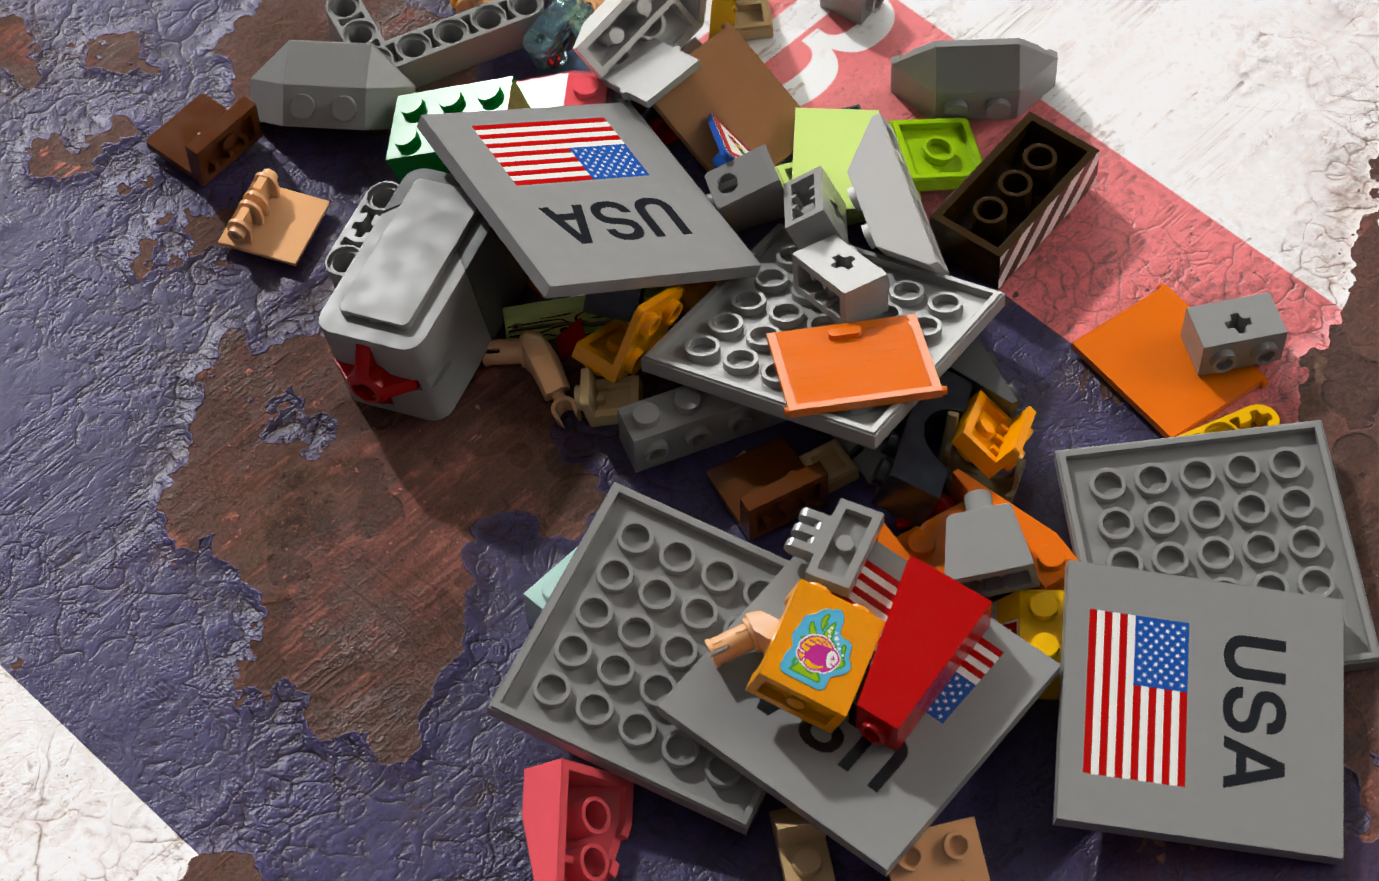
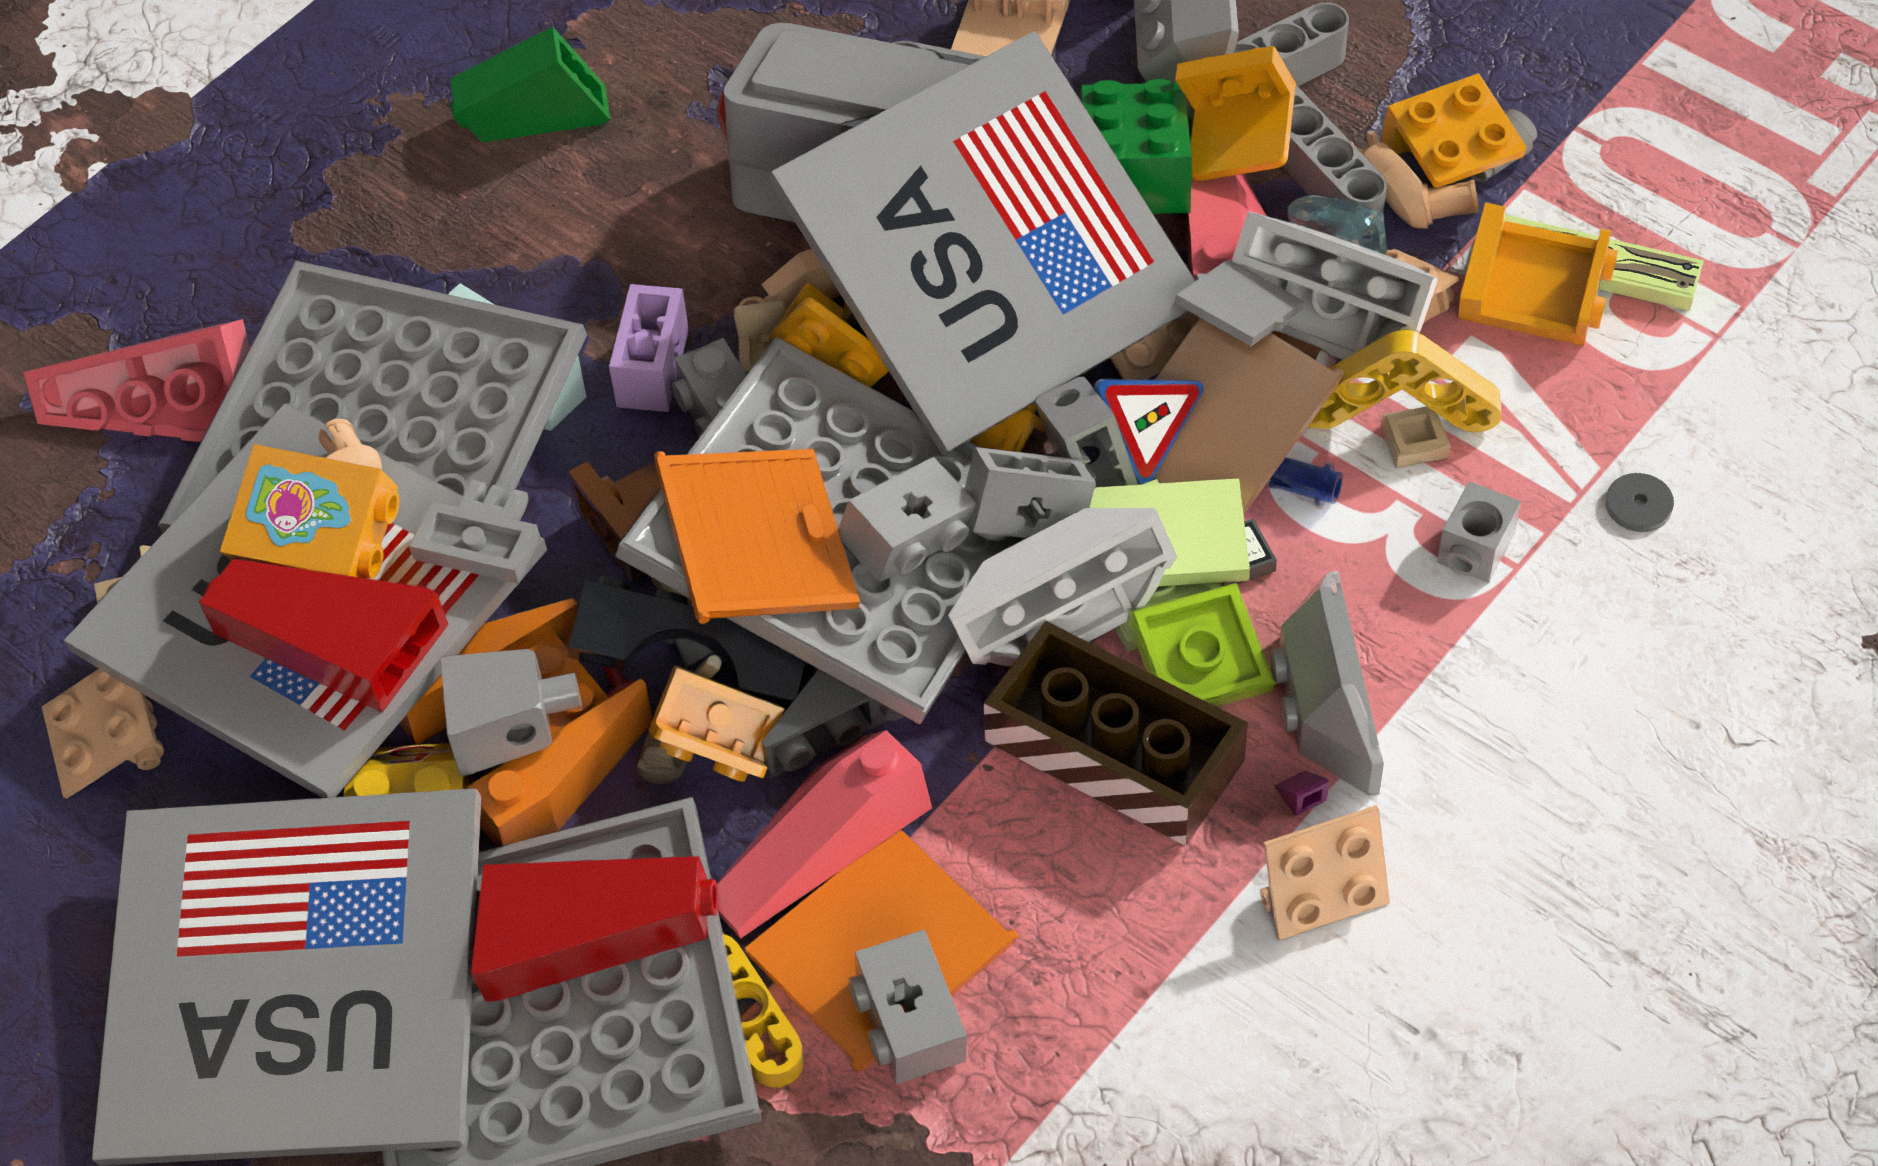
camera: 85 degrees right, 0 degrees up
none -> green slope [449,26,611,142]
none -> red slope [471,856,718,1002]
none -> lavender brick [609,284,689,412]
none -> coral wedge [717,730,932,939]
none -> light orange bracket [1175,46,1296,181]
none -> light nougat hinge [1260,805,1390,941]
none -> clear blue pin [1269,457,1343,506]
none -> magenta piece [1274,770,1329,816]

